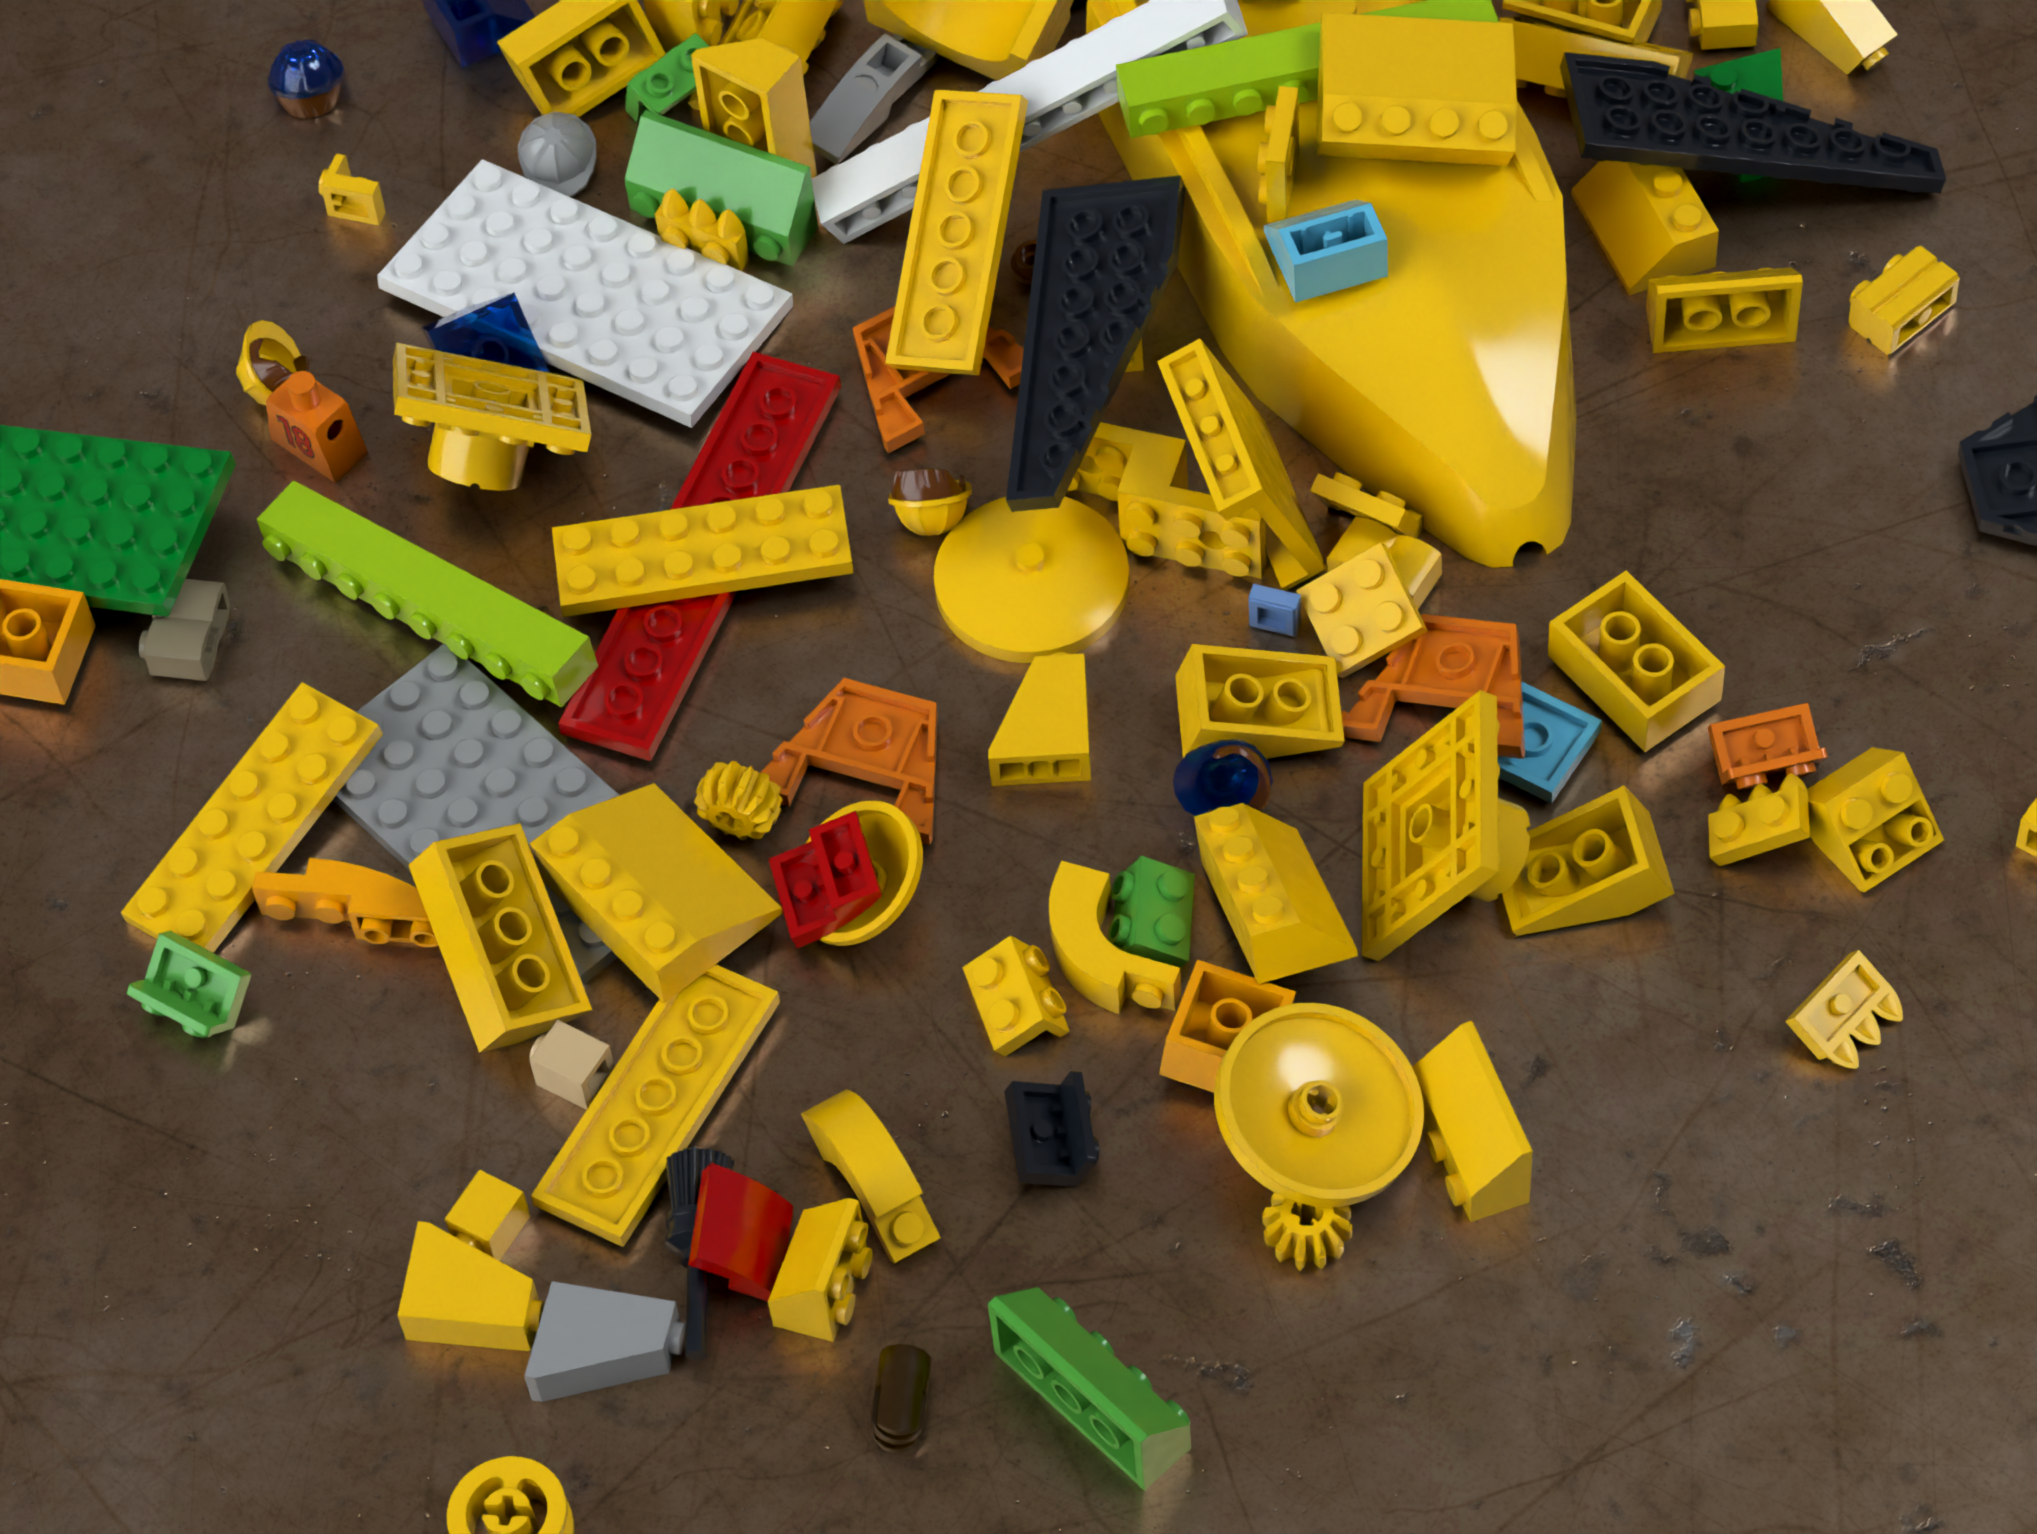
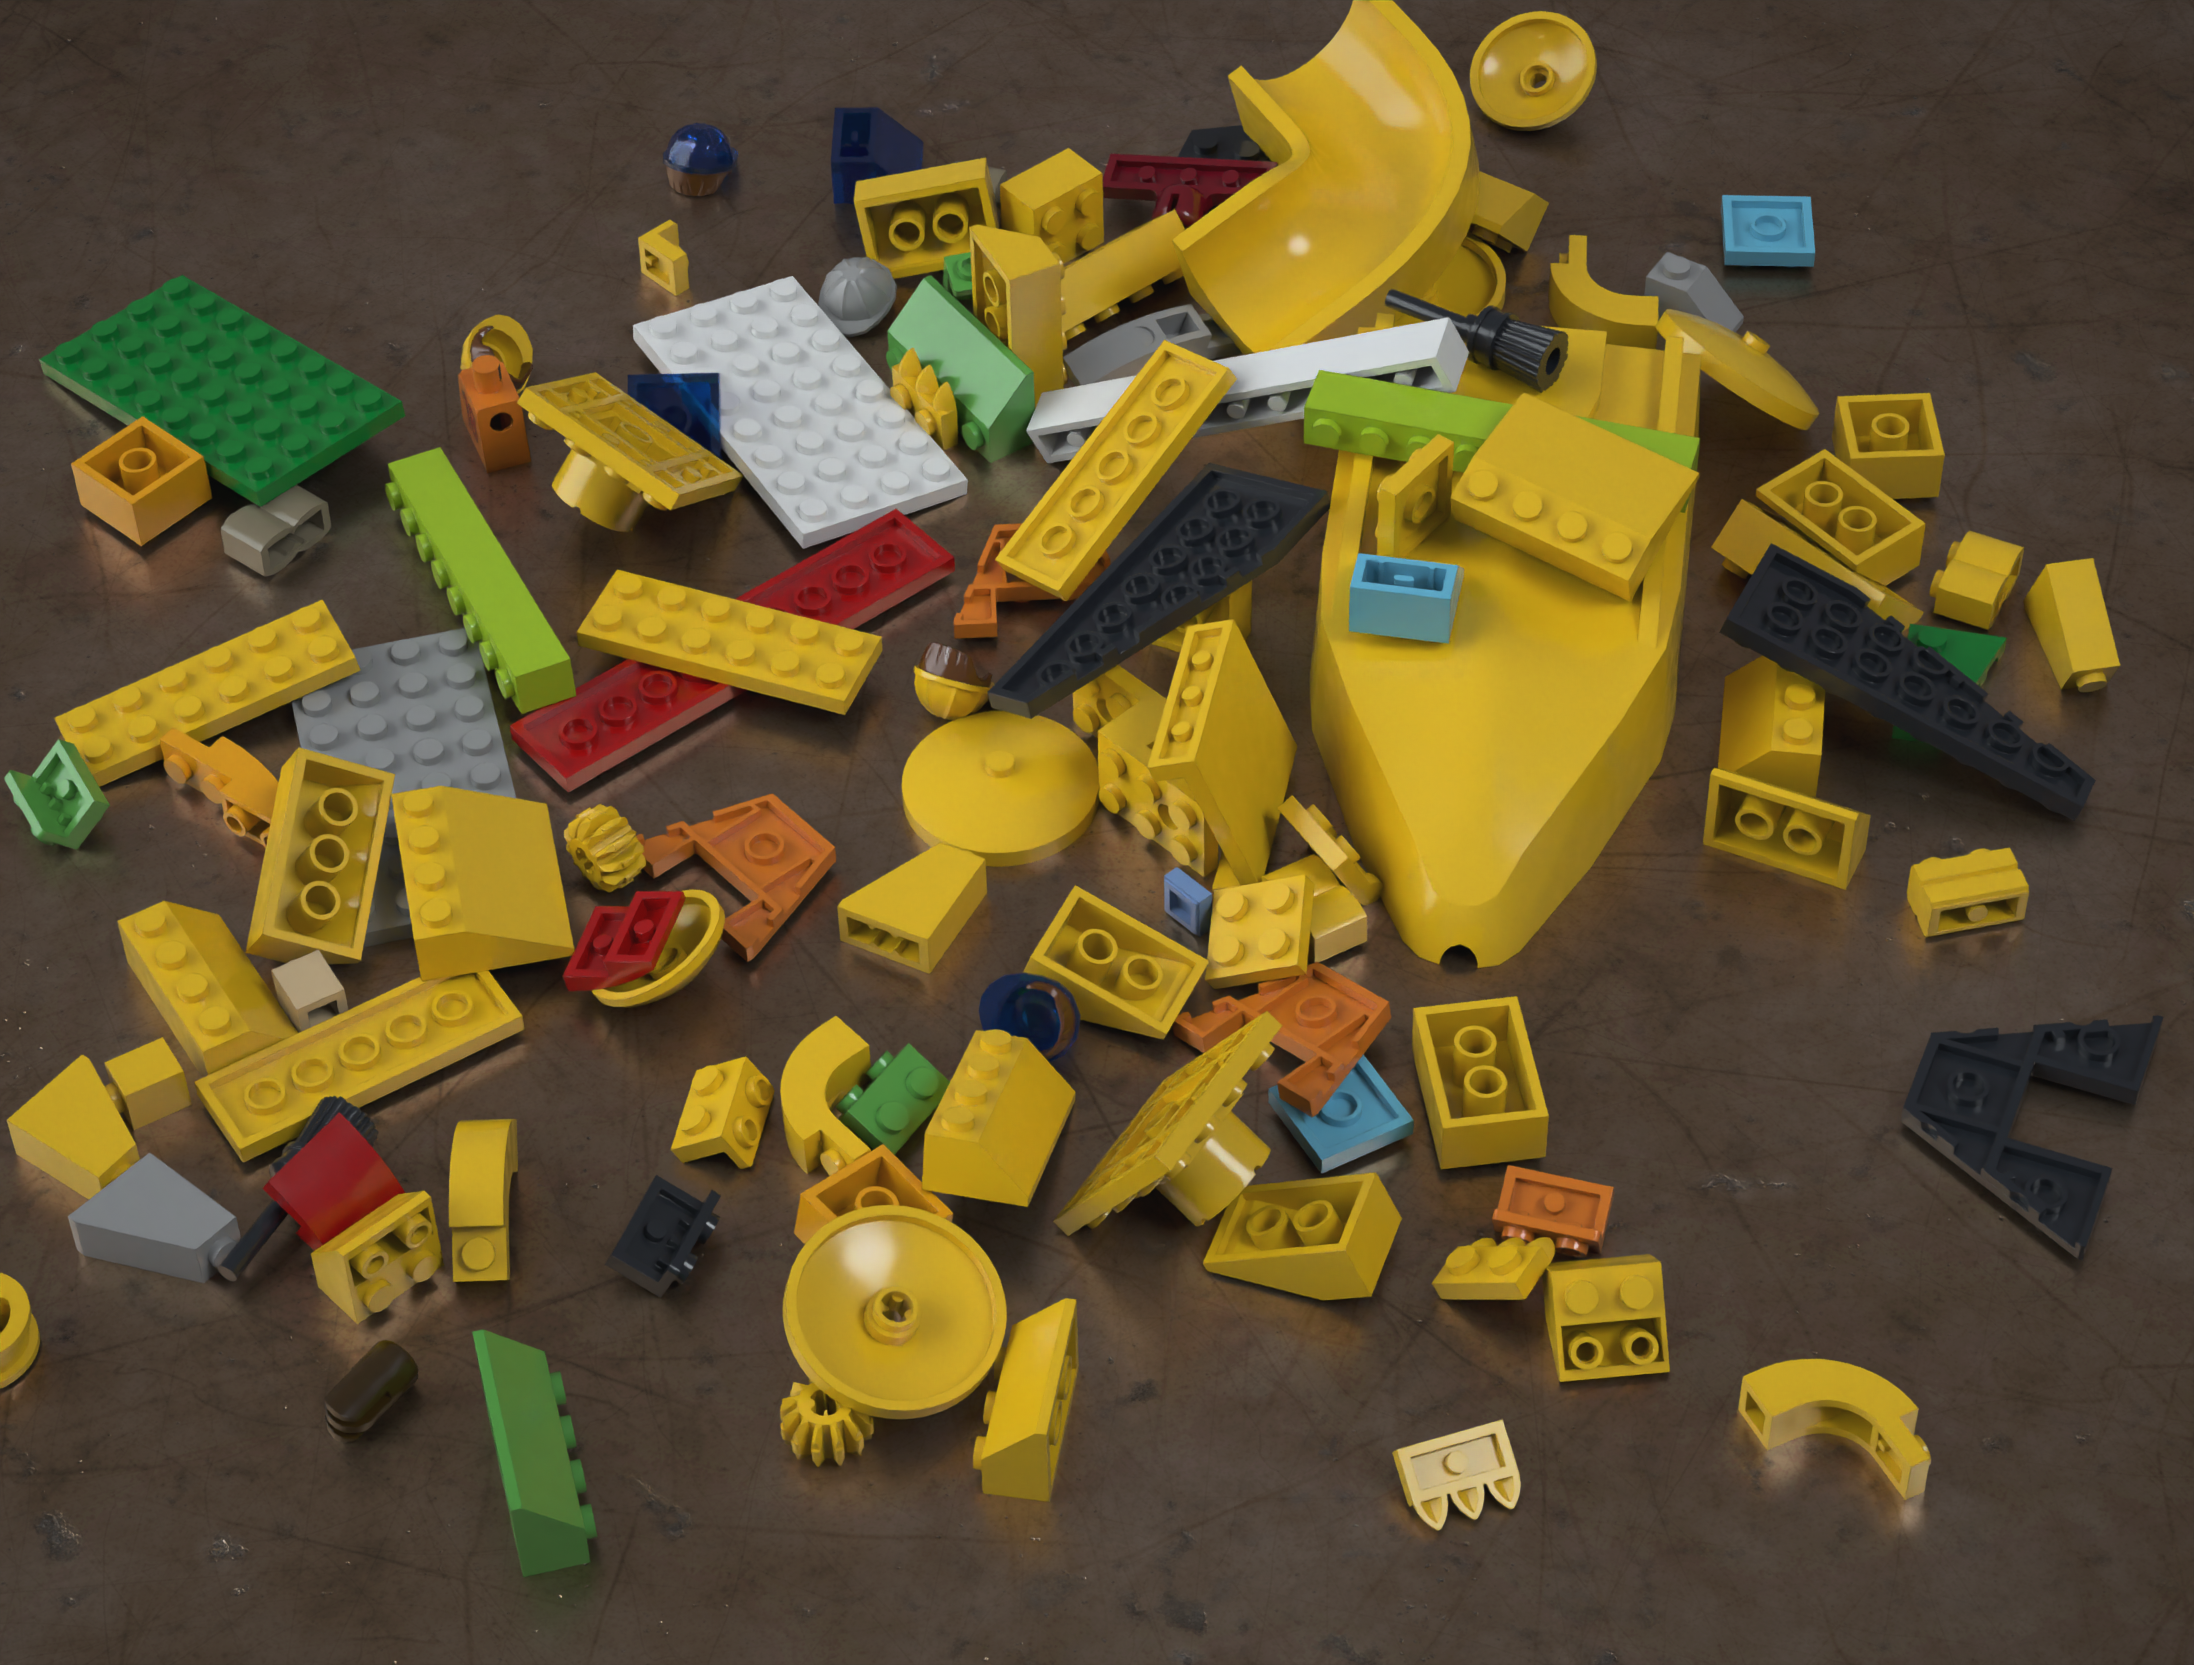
camera: 25 degrees right, 10 degrees down
none -> yellow slope [117,901,298,1078]

